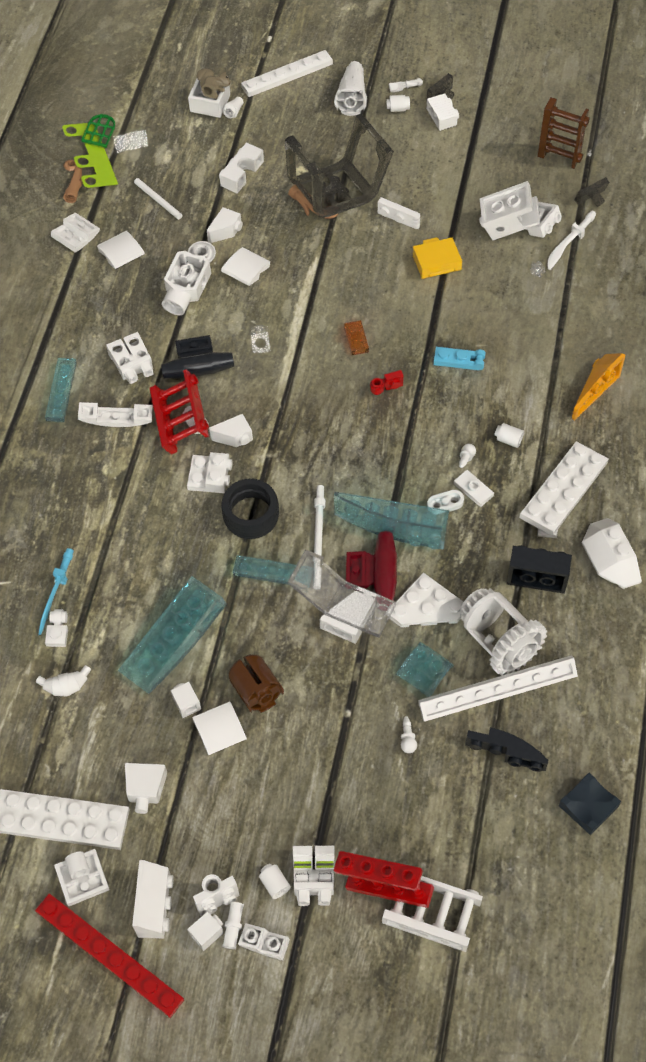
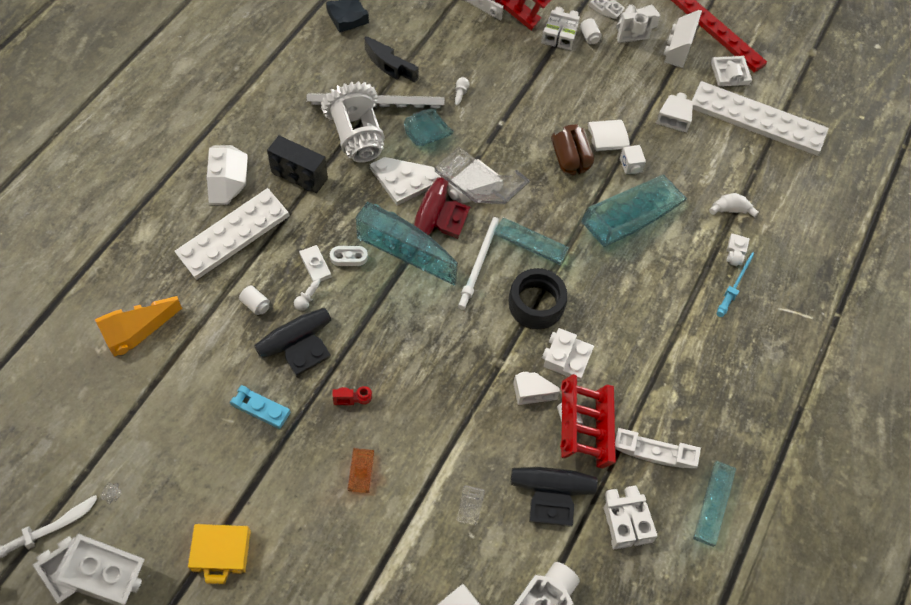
camera: 170 degrees left, 0 degrees up
none -> black plate [254,308,332,376]

